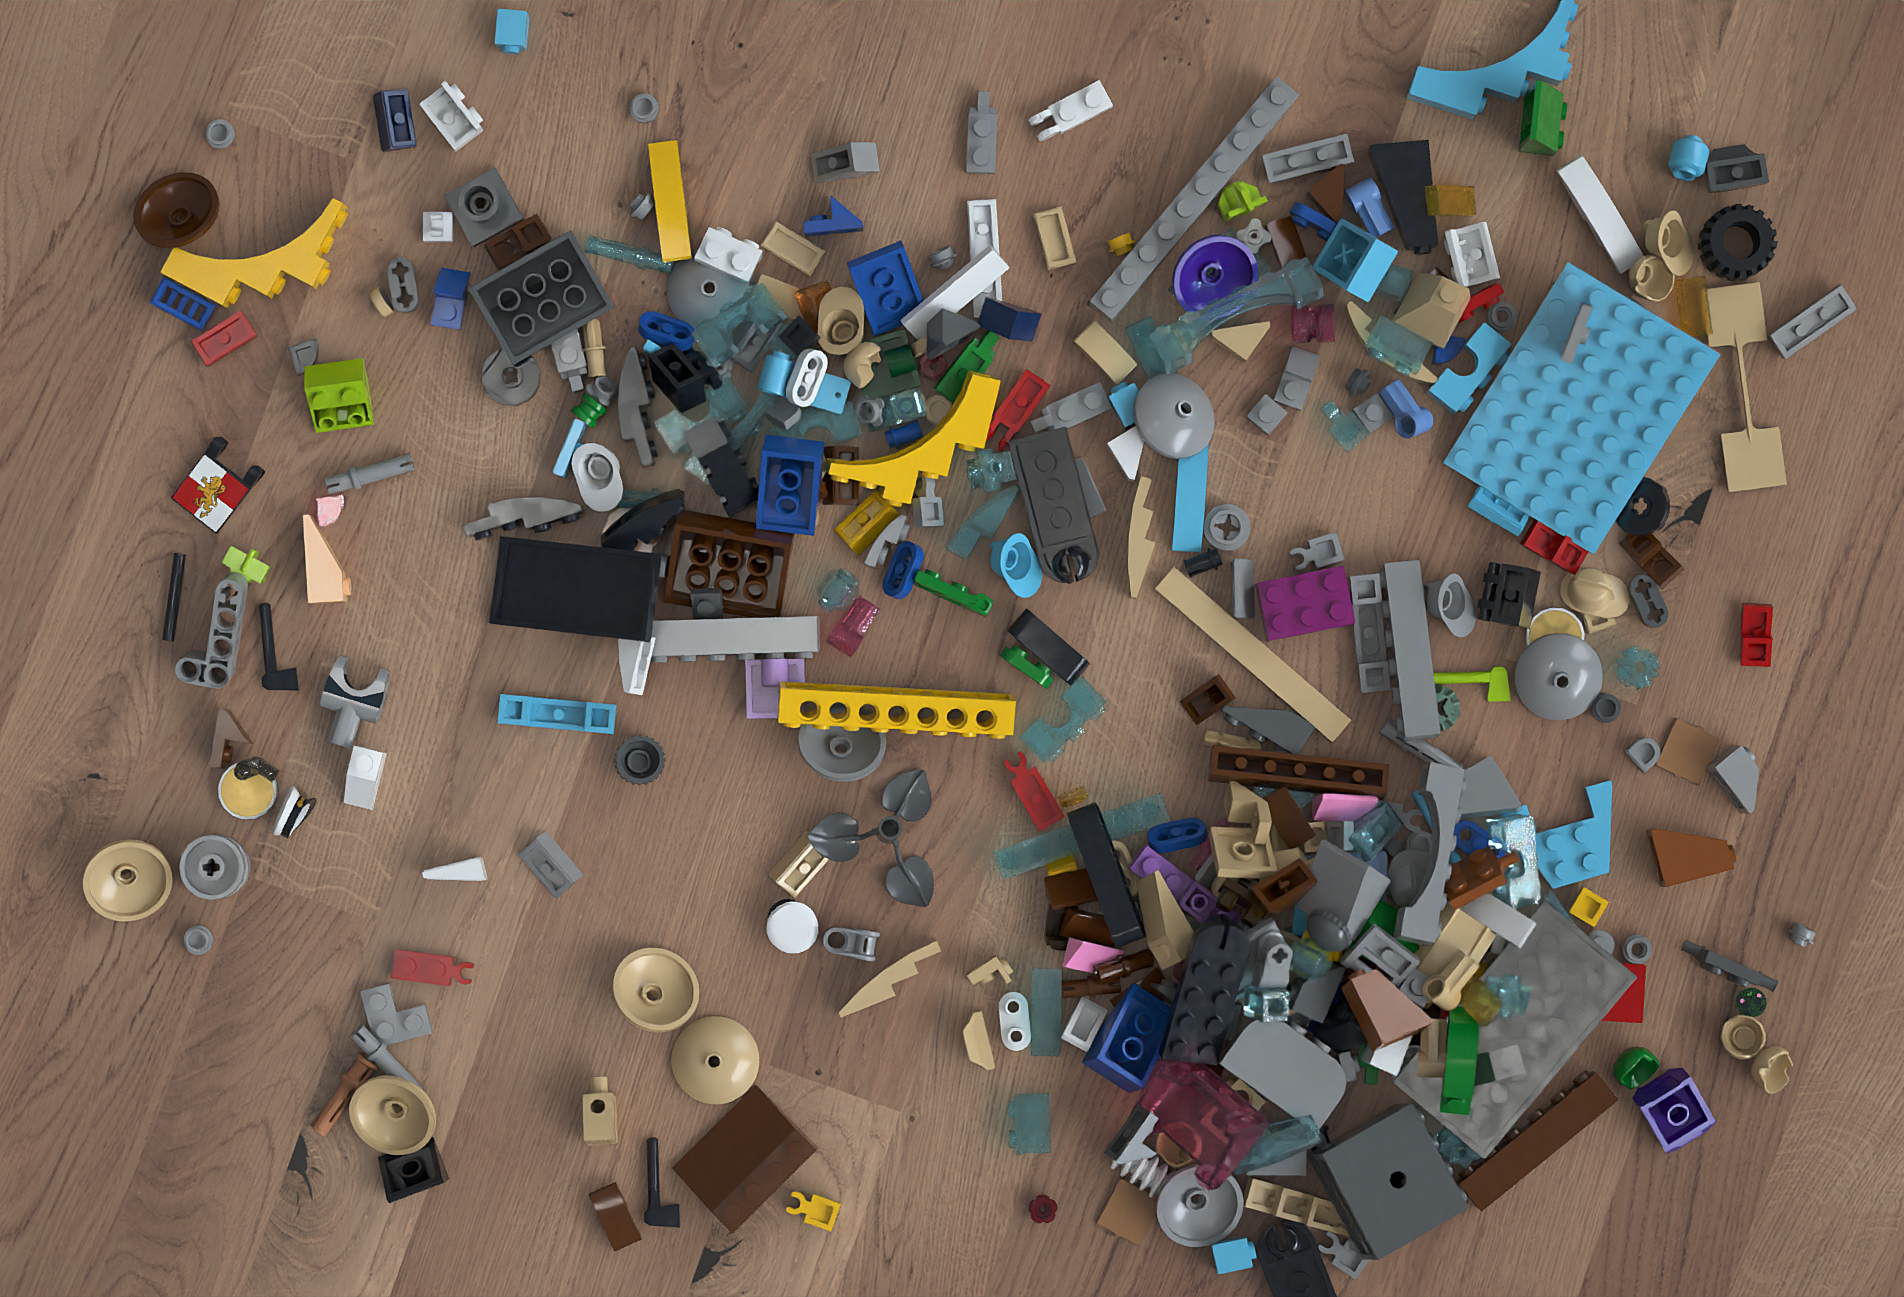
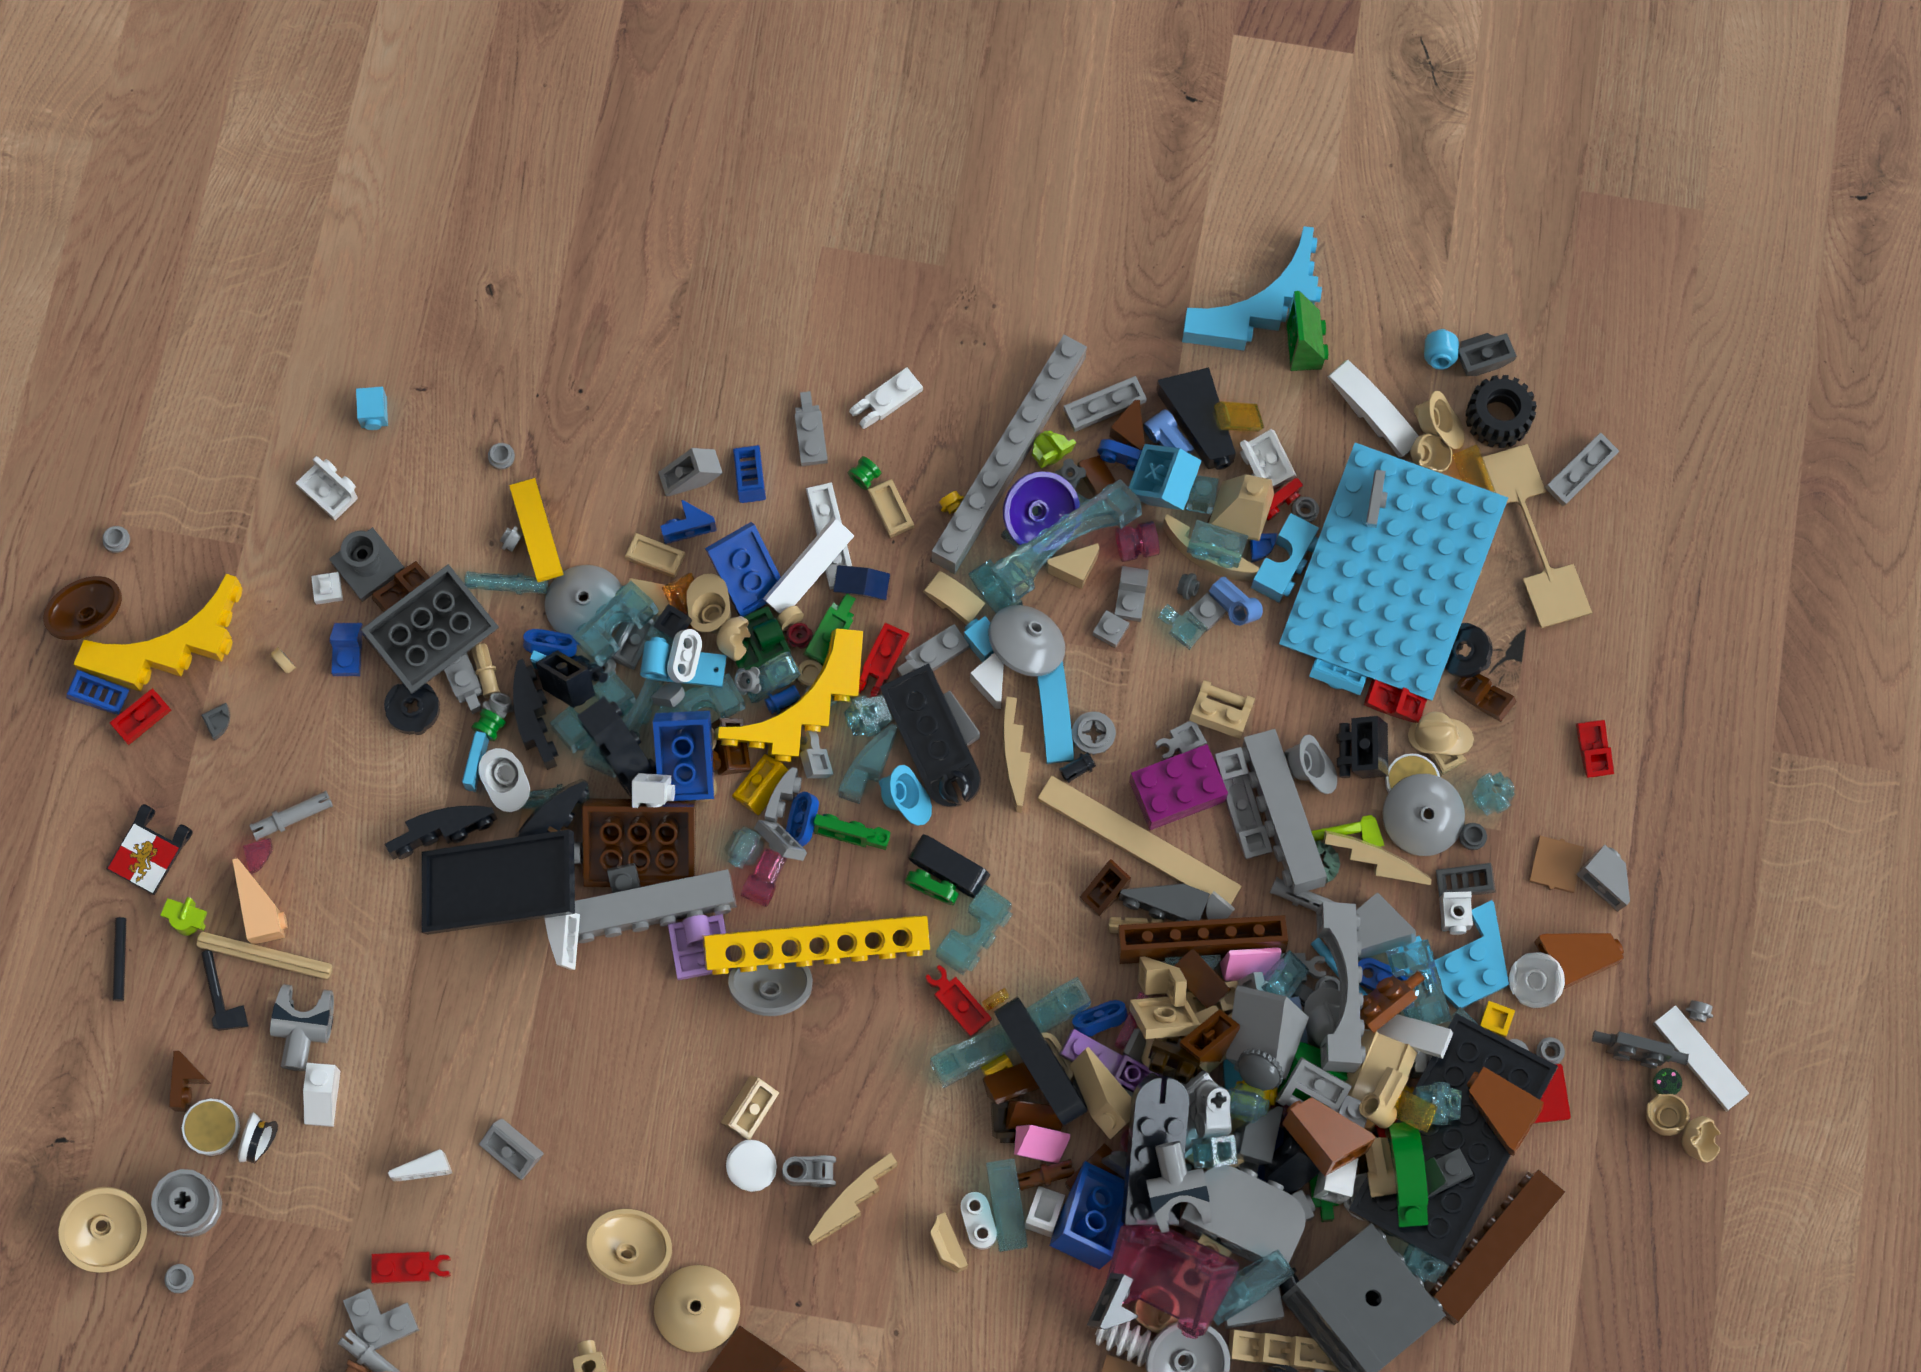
camera: 15 degrees left, 15 degrees down
light grey beam [175,572,248,689] -> none
clear smoke arm [234,756,280,782] -> none
lime slope [304,358,374,433] -> none
dark blue slope [373,89,417,152] -> none
dark grey beam [387,257,420,314] -> none
medium azure slope [497,694,617,734] -> none
dark grey hat [614,735,665,785] -> none
white bracket [694,227,762,284] -> none
dark grey plant [808,770,934,907] -> none
dark grey slope [927,308,981,361] -> none
light grey plate [929,245,957,270] -> none
tan bracket [966,955,1013,986] -> none
clear light blue bracket [1009,1093,1051,1155] -> none
reddish brown pin [1093,949,1154,984] -> none
light grey slope [1231,559,1255,619] -> none
green hair [1613,1047,1660,1090] -> none
light grey tile [1624,738,1660,773] -> none
dark grey beam [1628,574,1668,628] -> none
dark purple slope [1632,1067,1716,1154] -> none
none -> tan axle [197,932,332,980]
none -> white brick [632,773,675,808]
none -> blue slope [733,445,766,503]
none -> light grey plate [754,820,807,861]
none -> green wheel [847,456,882,490]
none -> light grey connector [1146,1141,1211,1233]
none -> tan plate [1189,680,1255,739]
none -> light grey tile [1206,891,1235,920]
none -> tan slope [1323,830,1431,885]
none -> dark grey slope [1436,863,1496,898]
none -> white brick [1439,892,1473,935]
none -> dark orange slope [1467,1067,1544,1156]
none -> white tile [1509,952,1565,1008]
none -> white tile [1653,1005,1749,1112]

